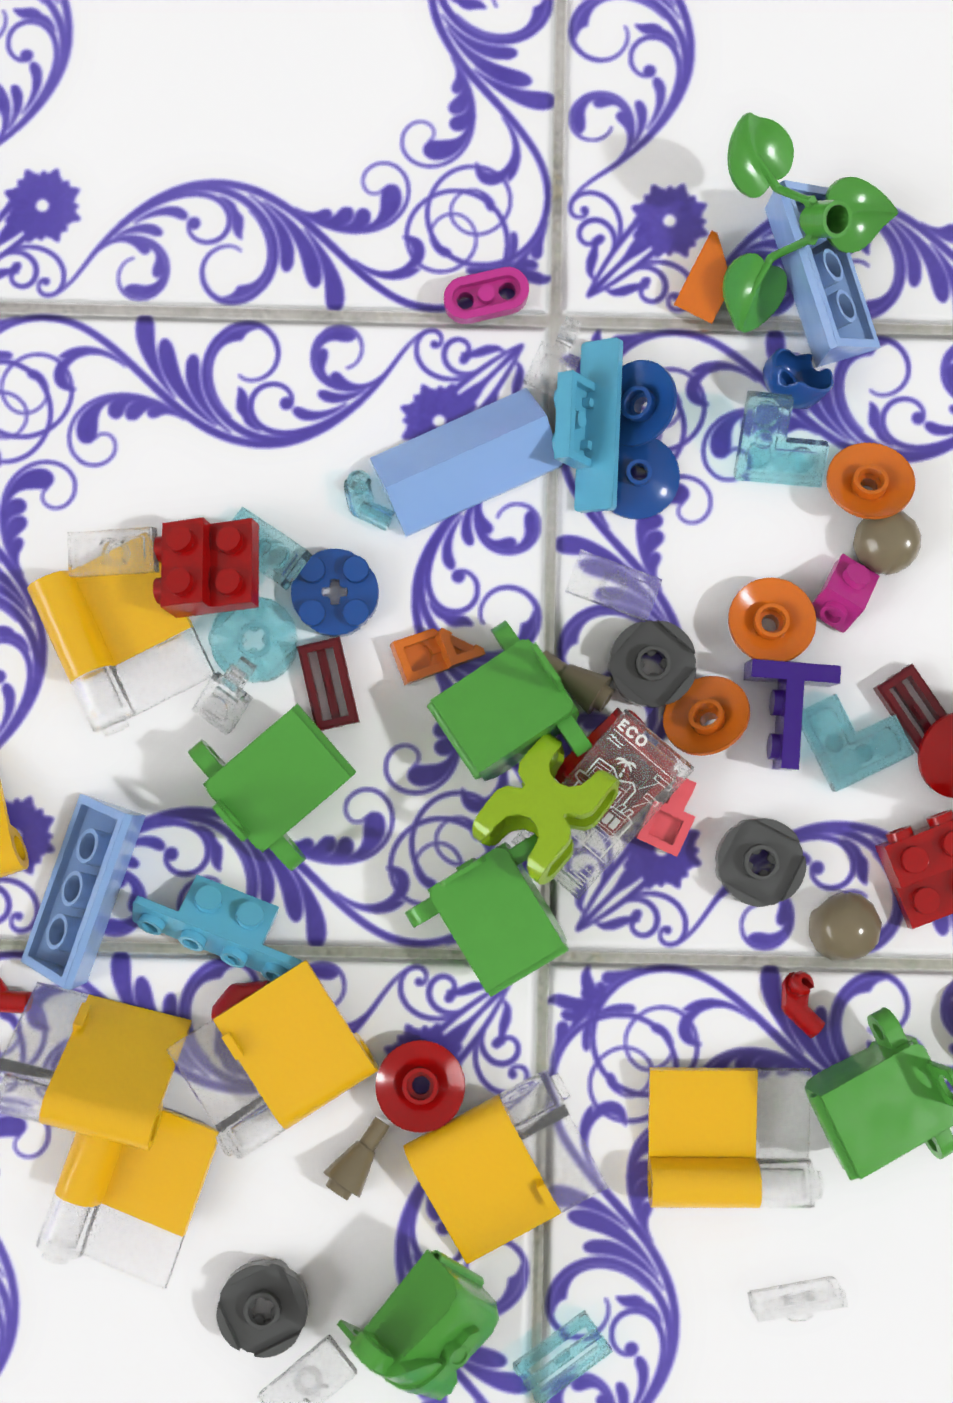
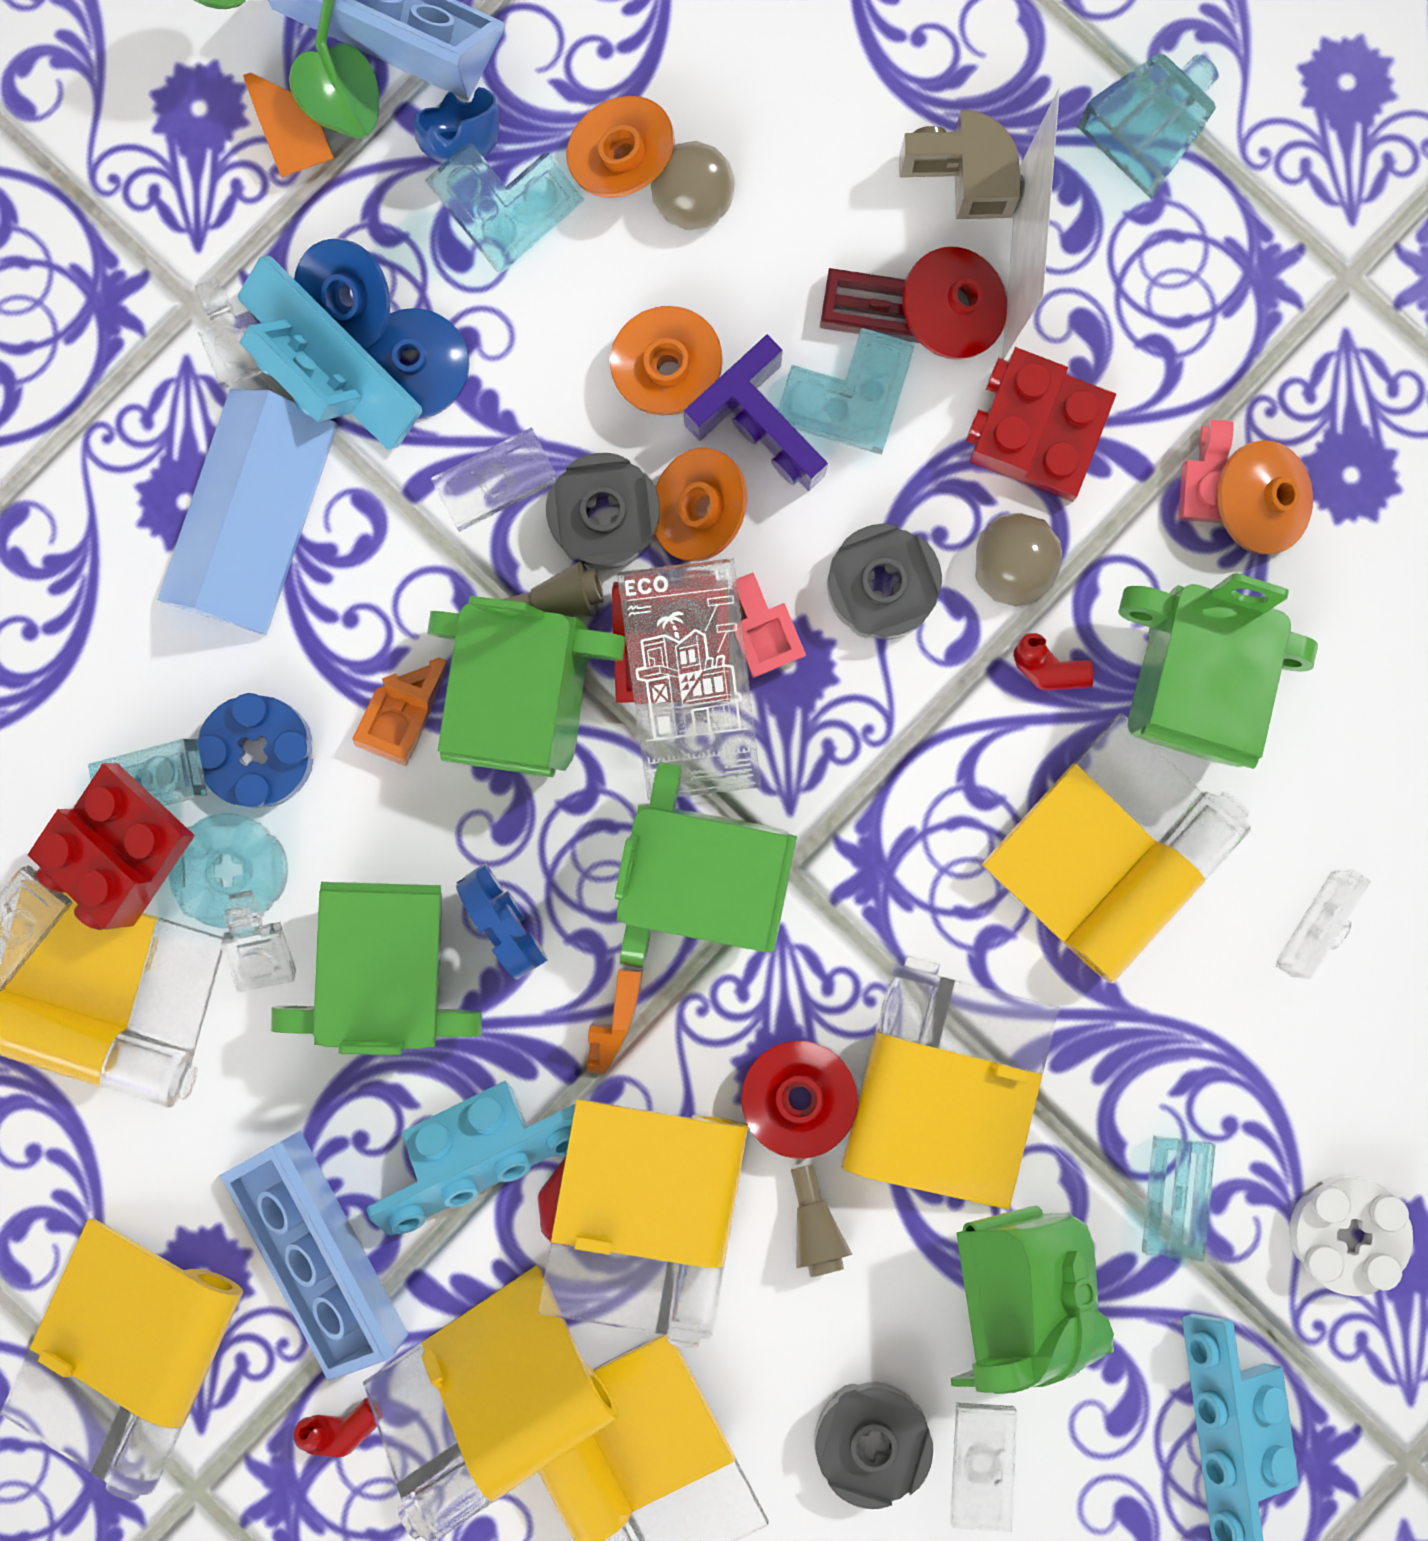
camera: 40 degrees left, 0 degrees up
dark red tile [297,637,360,731] -> none
clear light blue arm [343,470,395,531] -> none
dark pink plate [444,267,529,324] -> none
lime piece [472,734,619,885] -> none
dark pink bracket [812,553,880,632] -> none
none -> blue plate [456,863,548,980]
none -> orange slope [587,968,644,1074]

